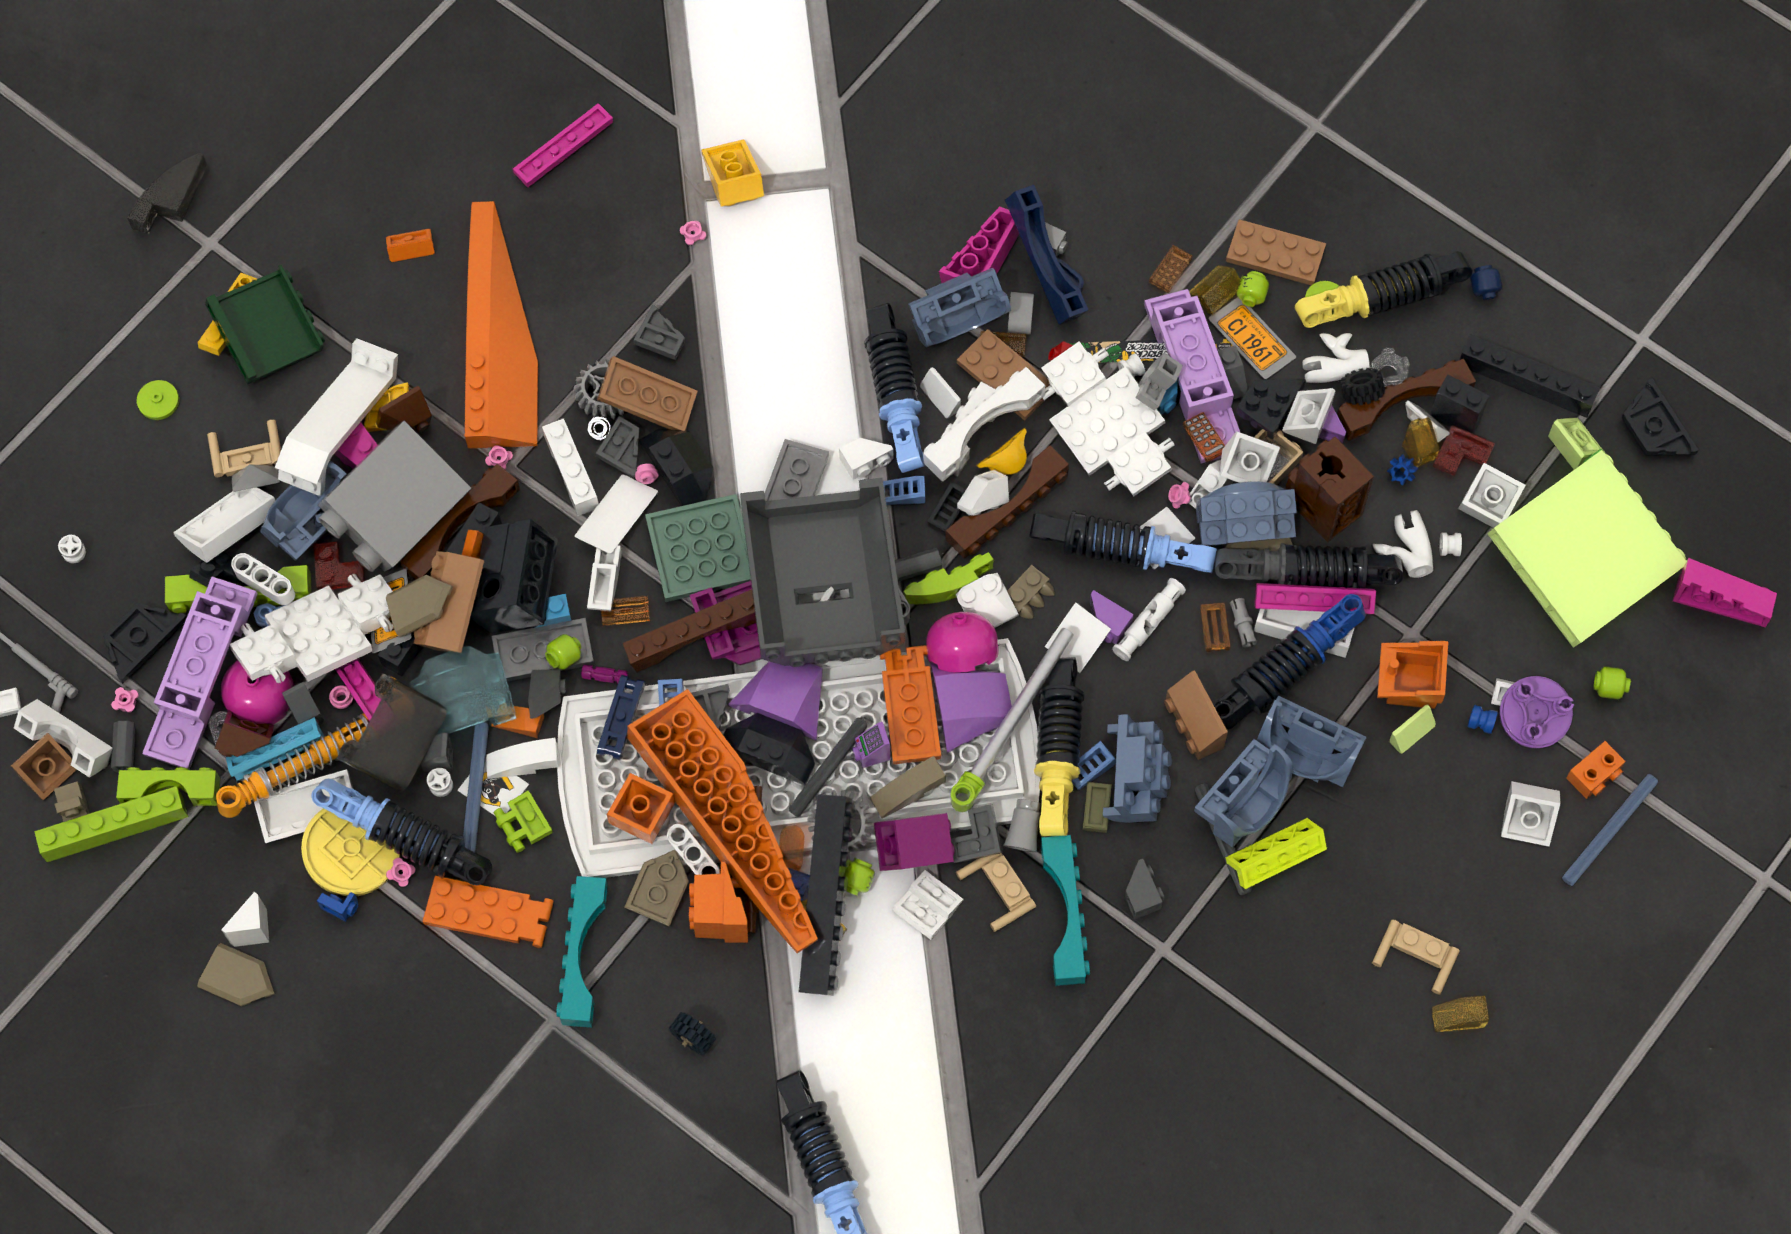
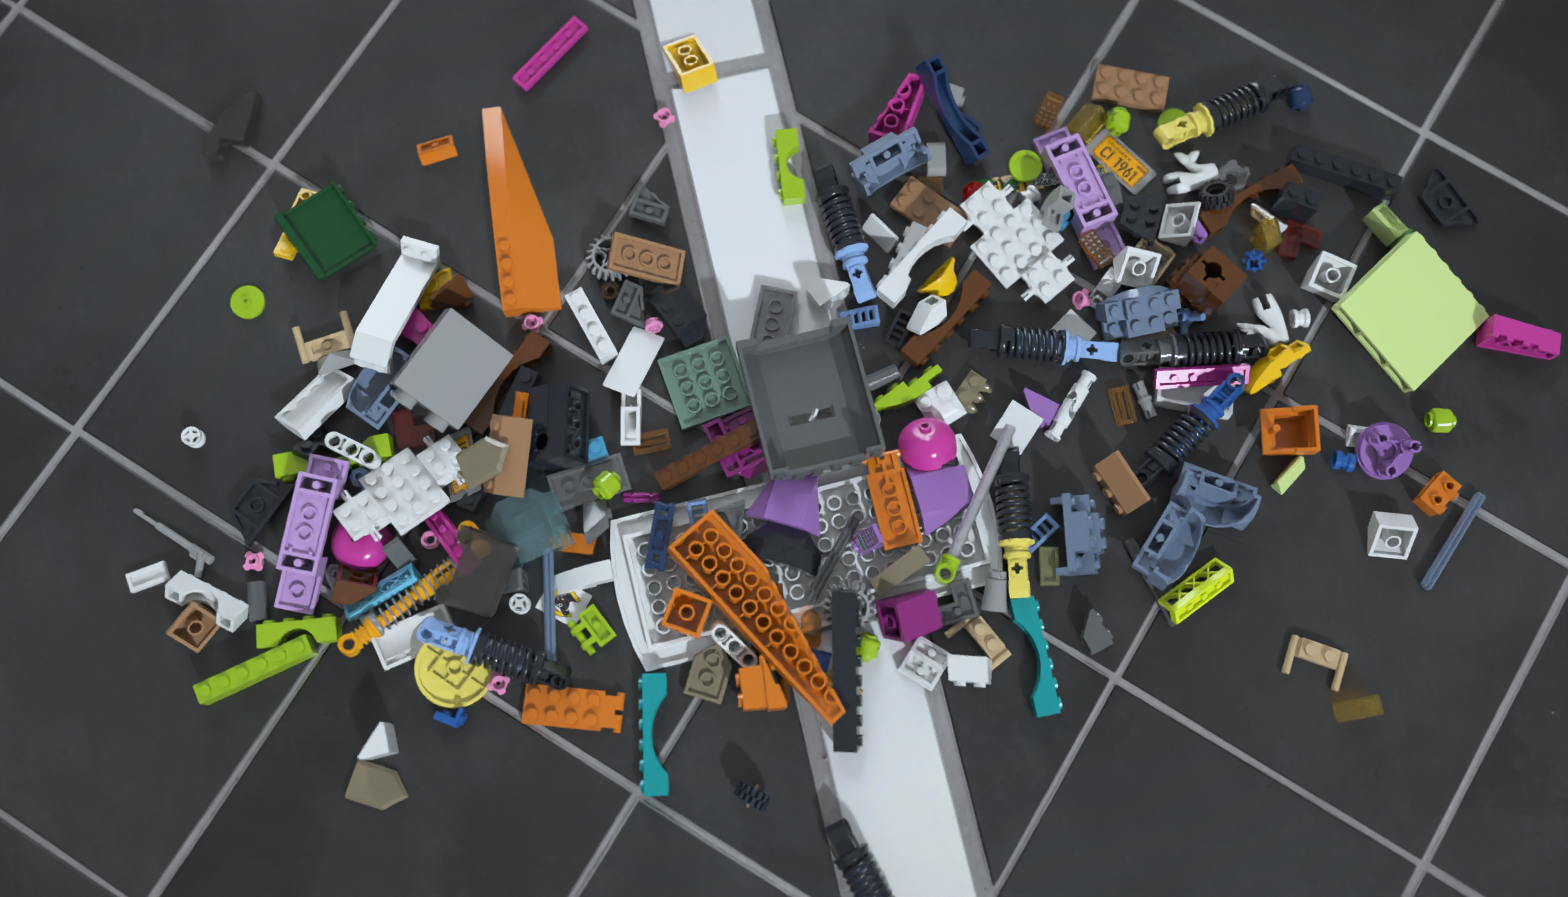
camera: 10 degrees left, 10 degrees up
dark tan brick [54,781,89,822] -> none
none -> lime arch [772,128,806,206]
none -> white slope [947,654,992,688]
none -> lime piece [1009,150,1042,183]
none -> medium blue piece [1177,308,1206,334]
none -> yellow slope [1240,340,1311,395]

